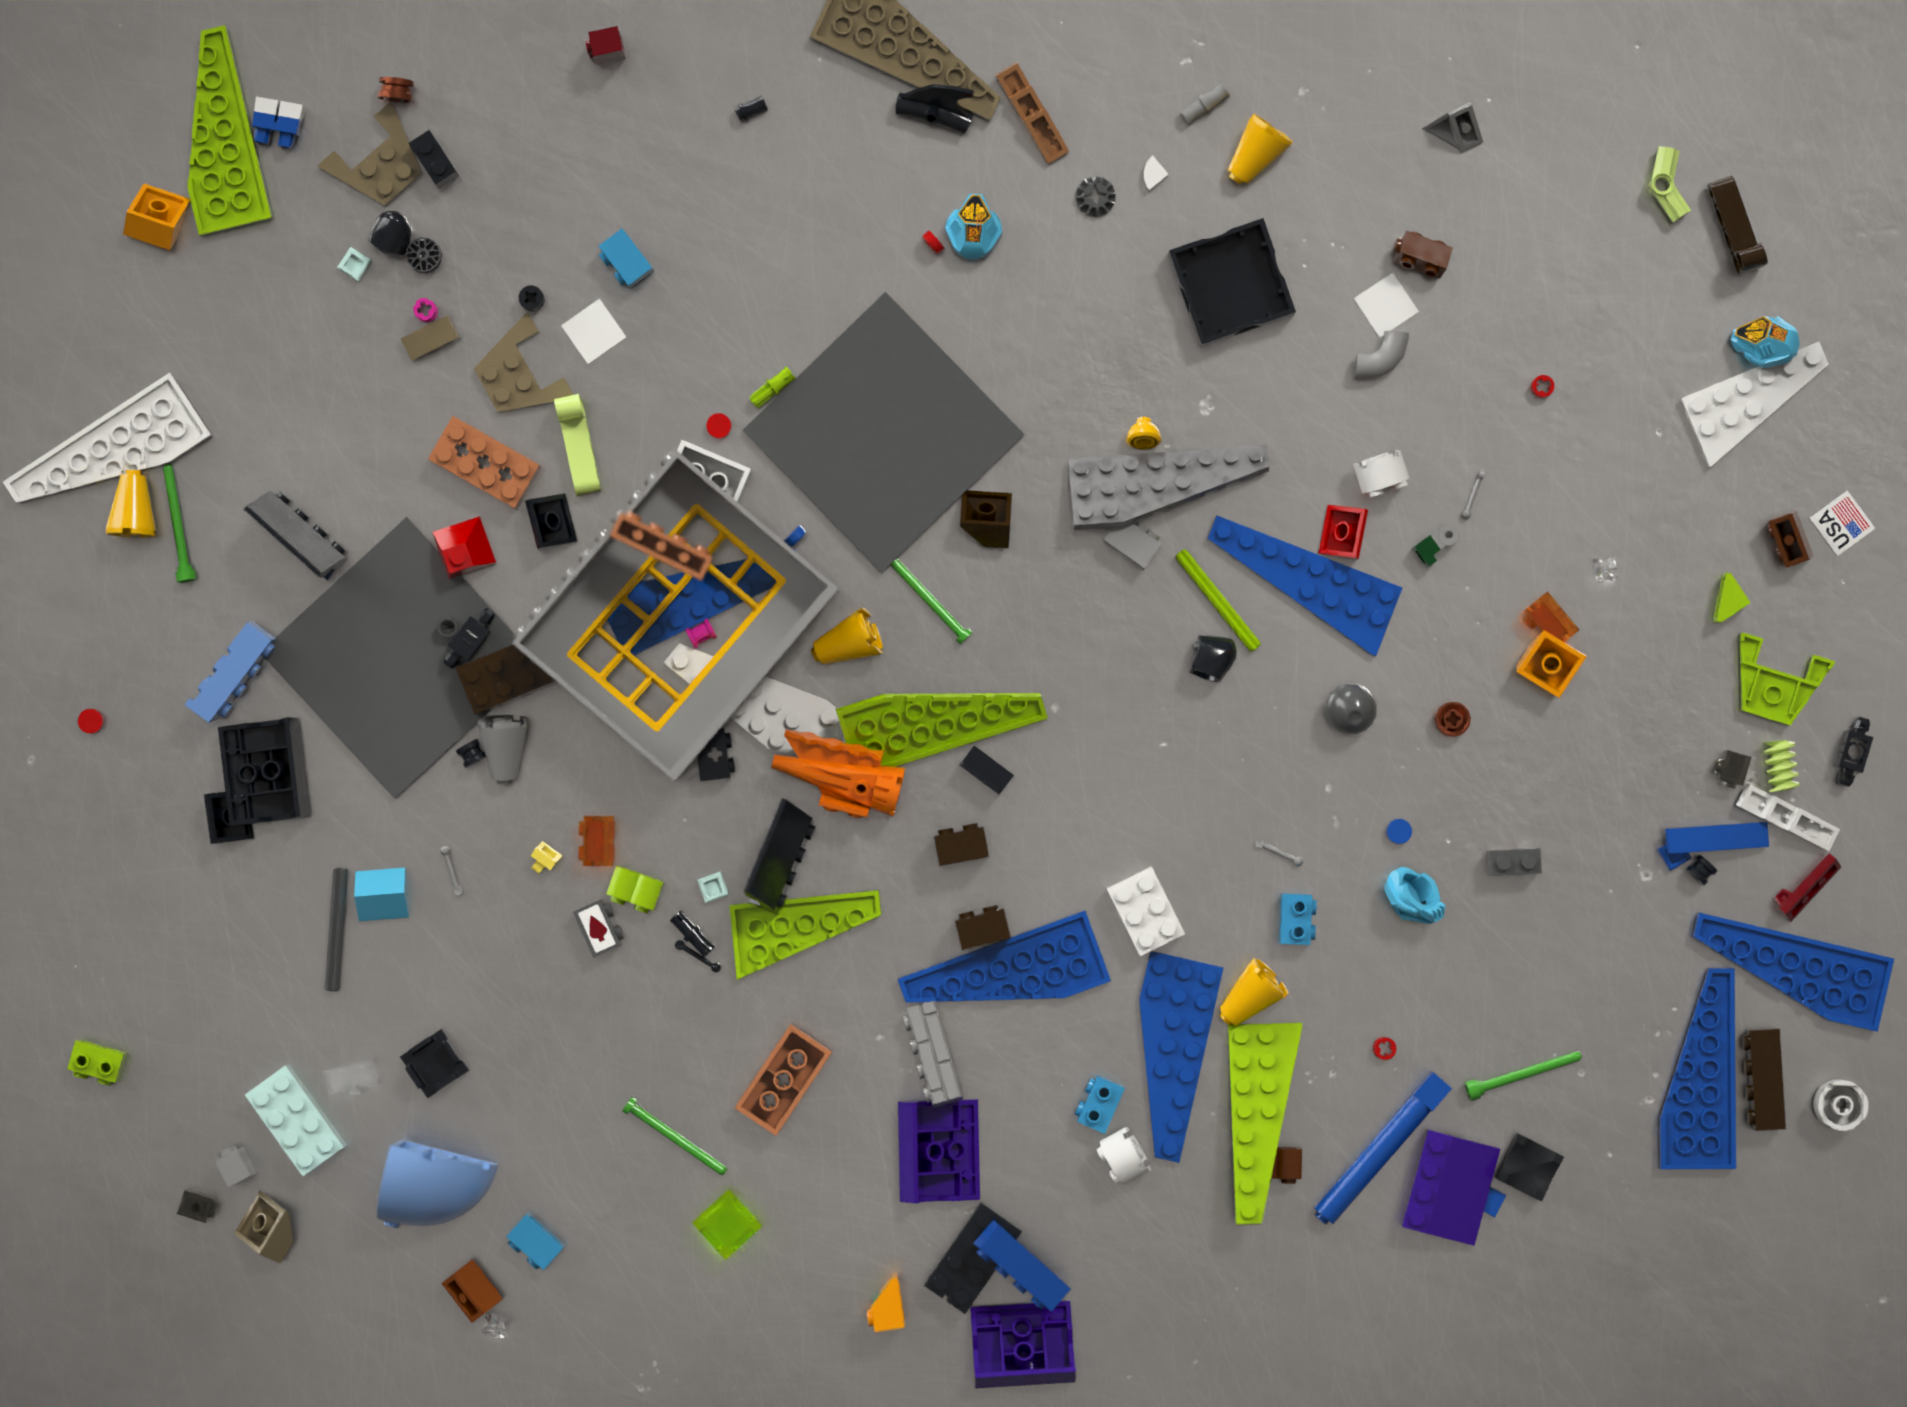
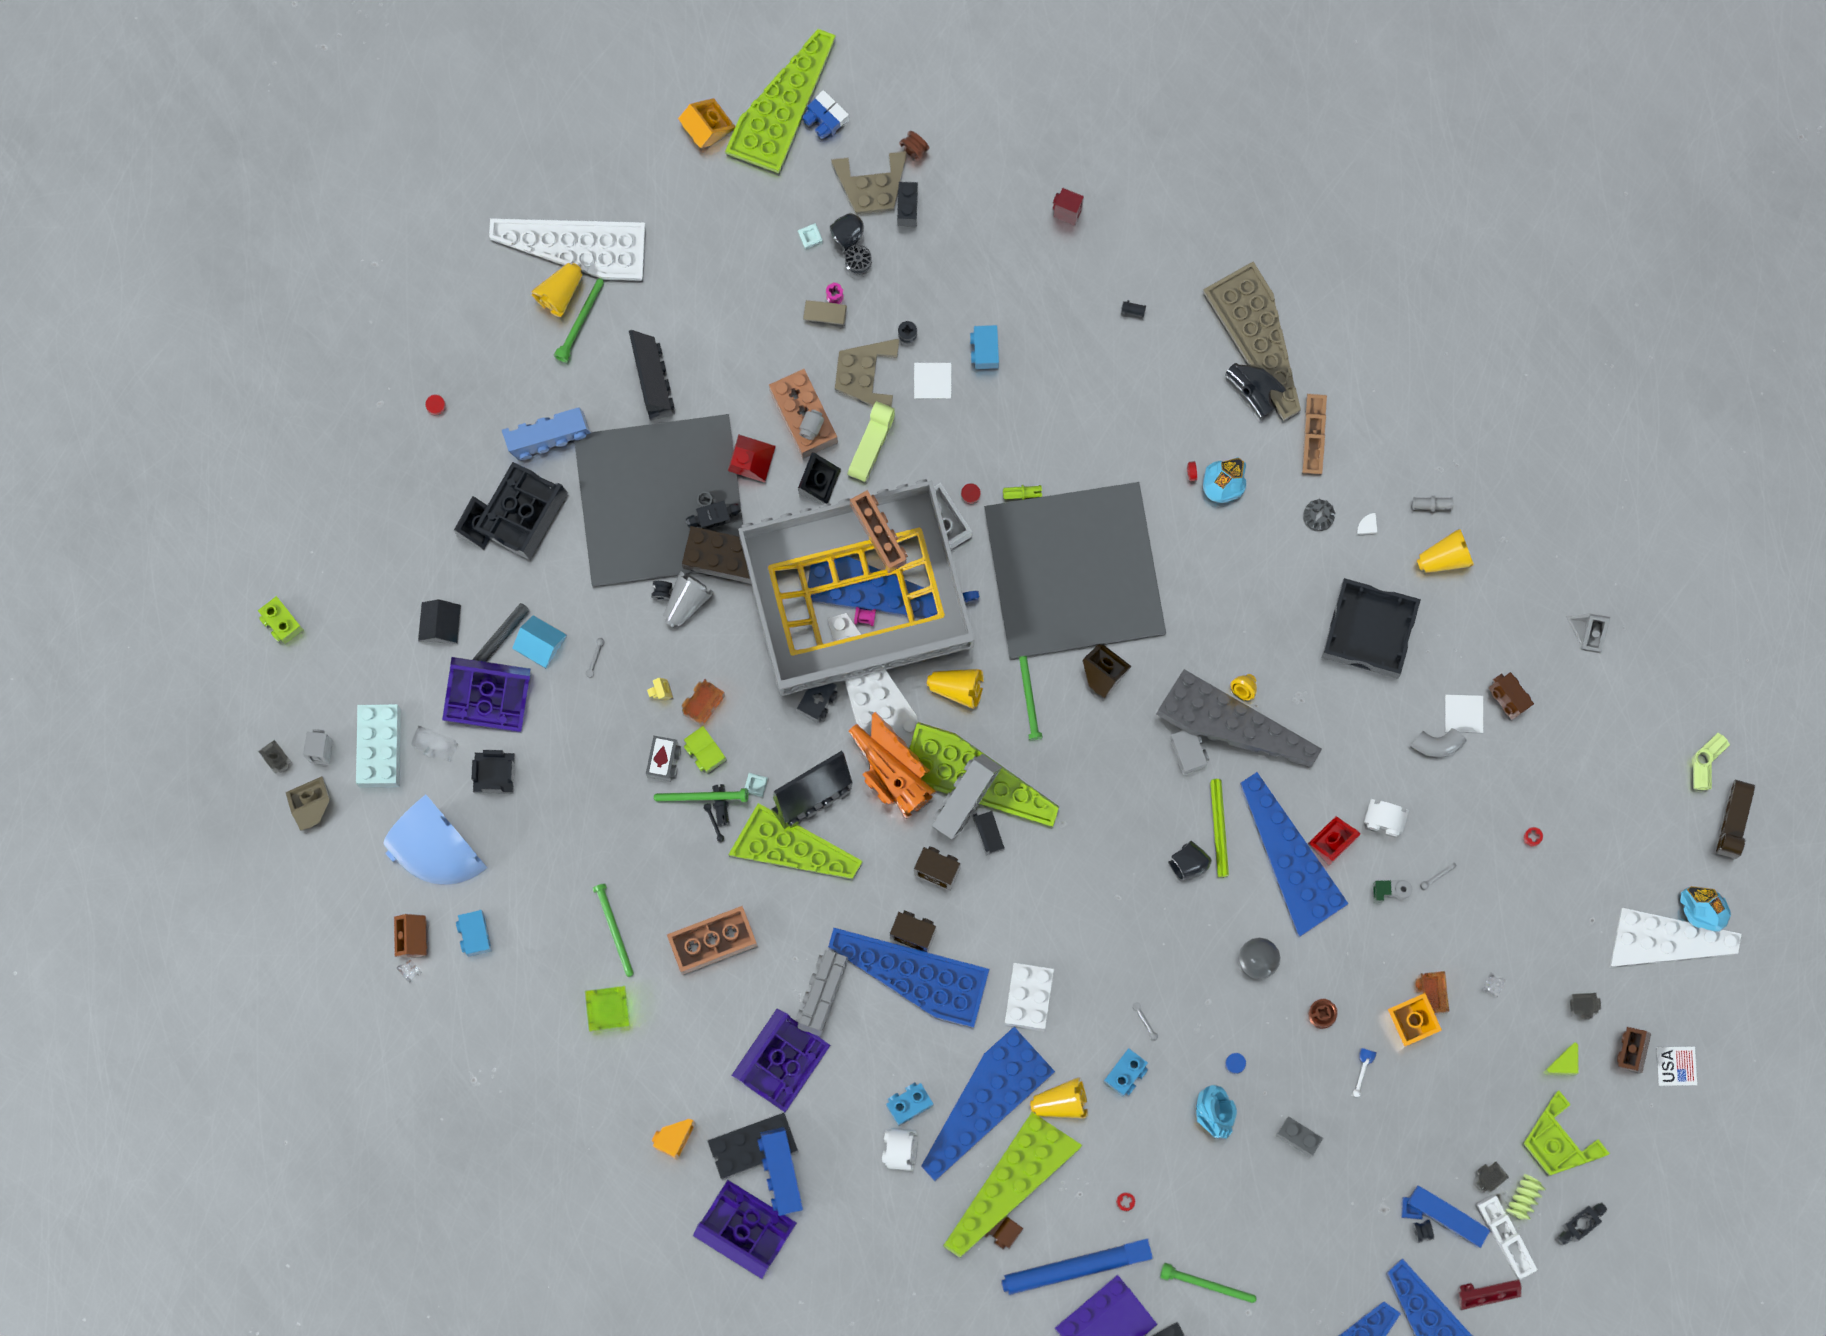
camera: 35 degrees right, 10 degrees down
none -> black slope [418,599,461,644]
none -> dark purple piece [442,657,531,732]
none -> bright green bar [653,788,749,802]
none -> light grey brick [799,409,825,440]
none -> light grey brick [932,754,1002,839]
none -> hinge [1353,1048,1377,1097]
none -> clear smoke brick [1569,993,1601,1020]

